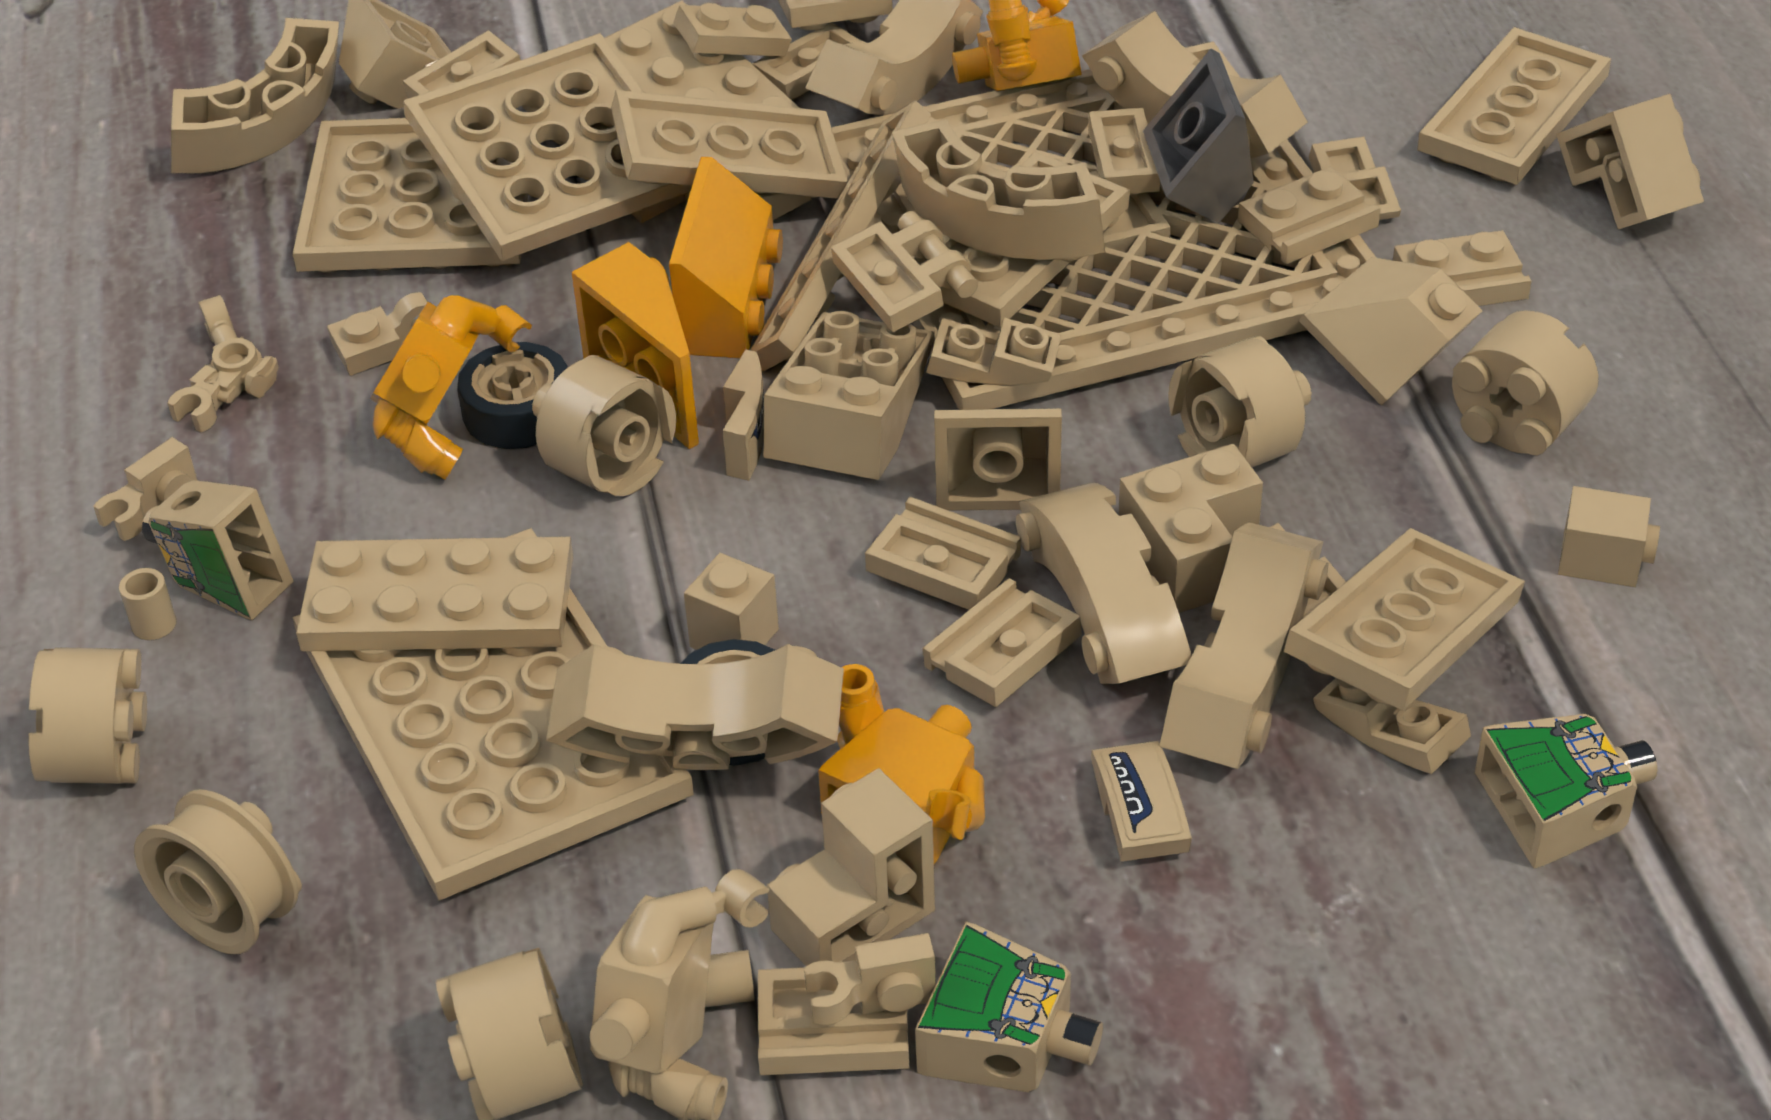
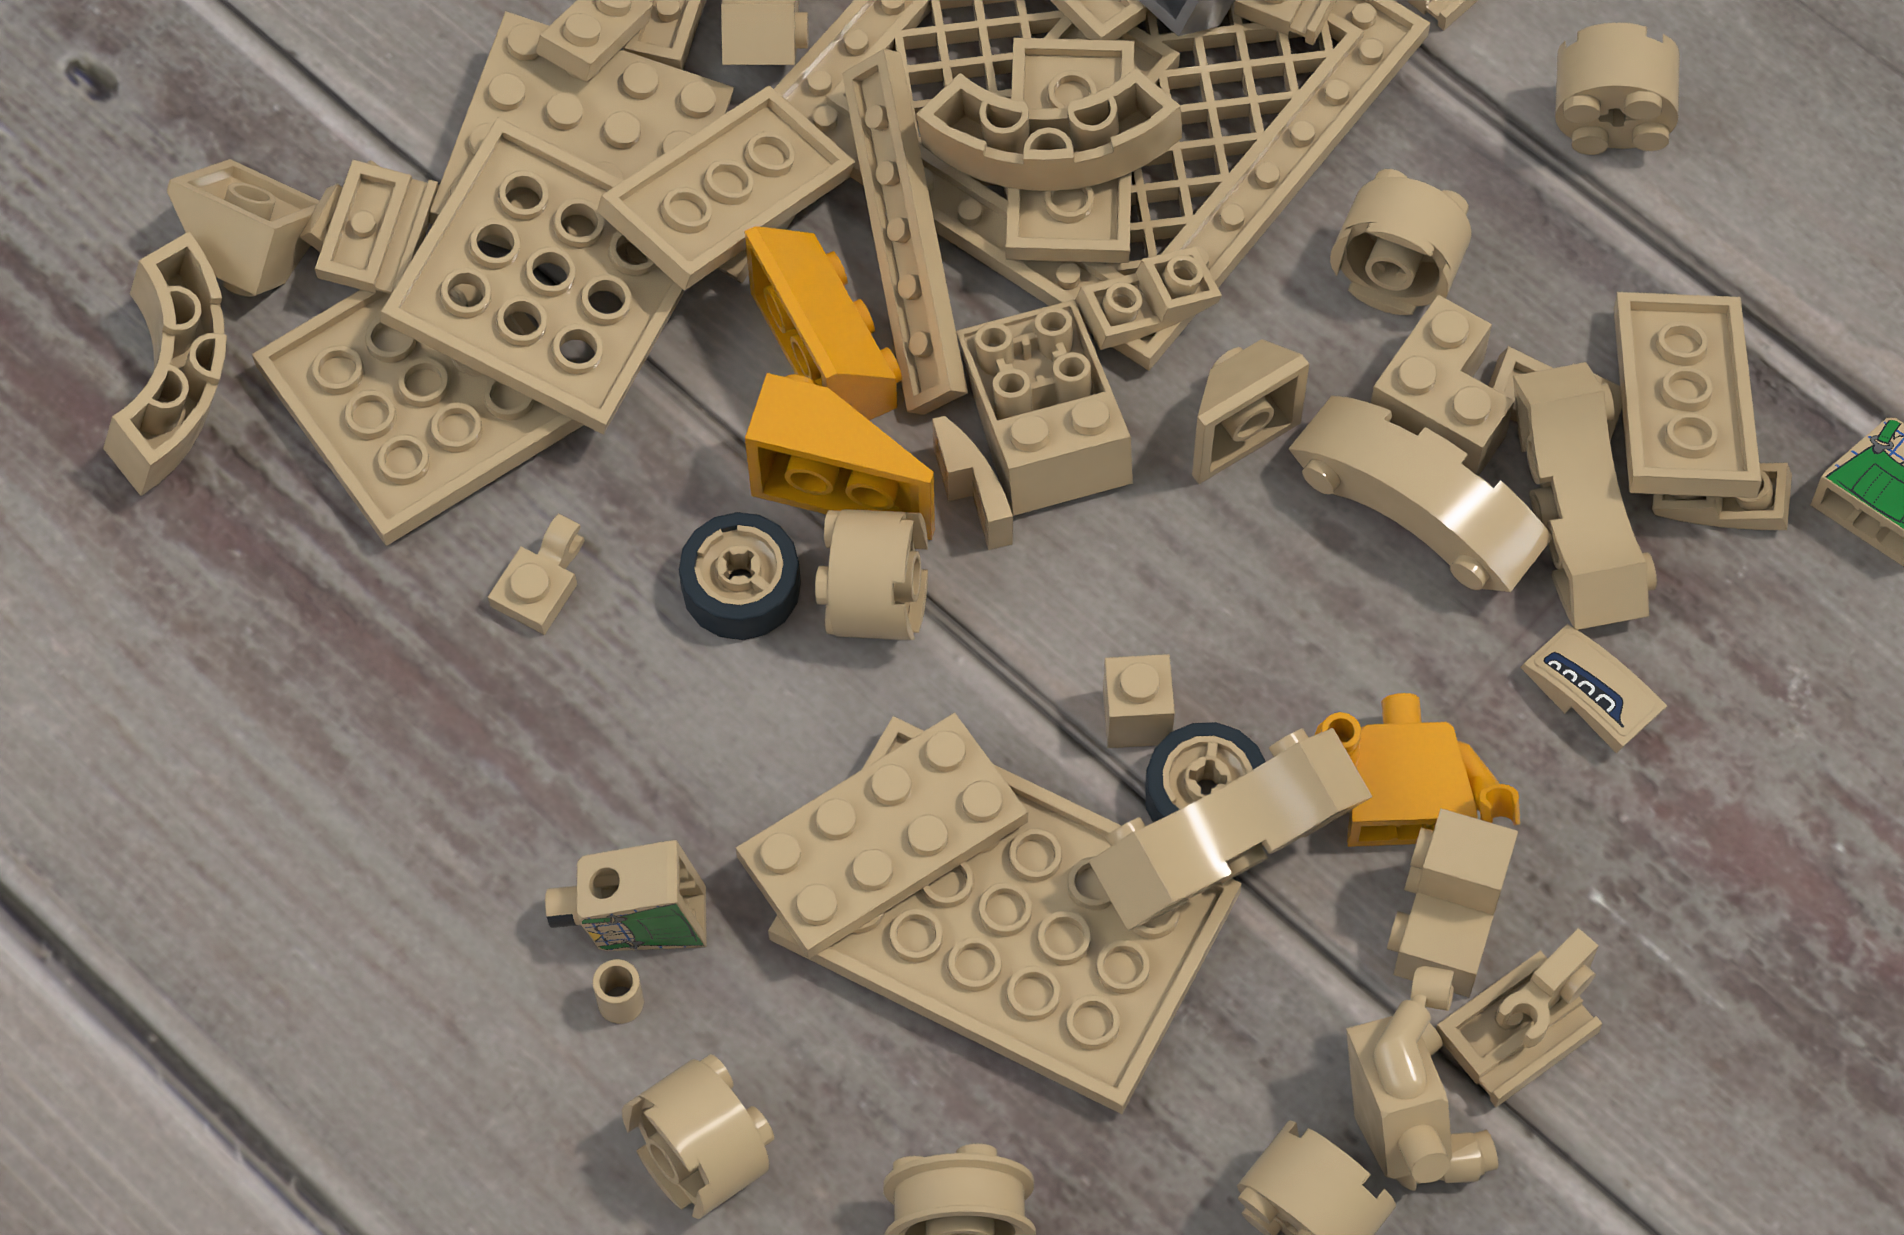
camera: 35 degrees left, 20 degrees up
tan plate [93,437,197,541] -> none
tan piece [167,295,279,433] -> none
light orange torso [370,295,532,480] -> none
tan plate [831,211,978,332] -> none
tan plate [865,497,1021,610] -> none
torso [915,922,1103,1092] -> none
tan plate [923,578,1082,707] -> none
tan slope [1299,257,1483,406] -> none
tan brick [1558,486,1660,587] -> none

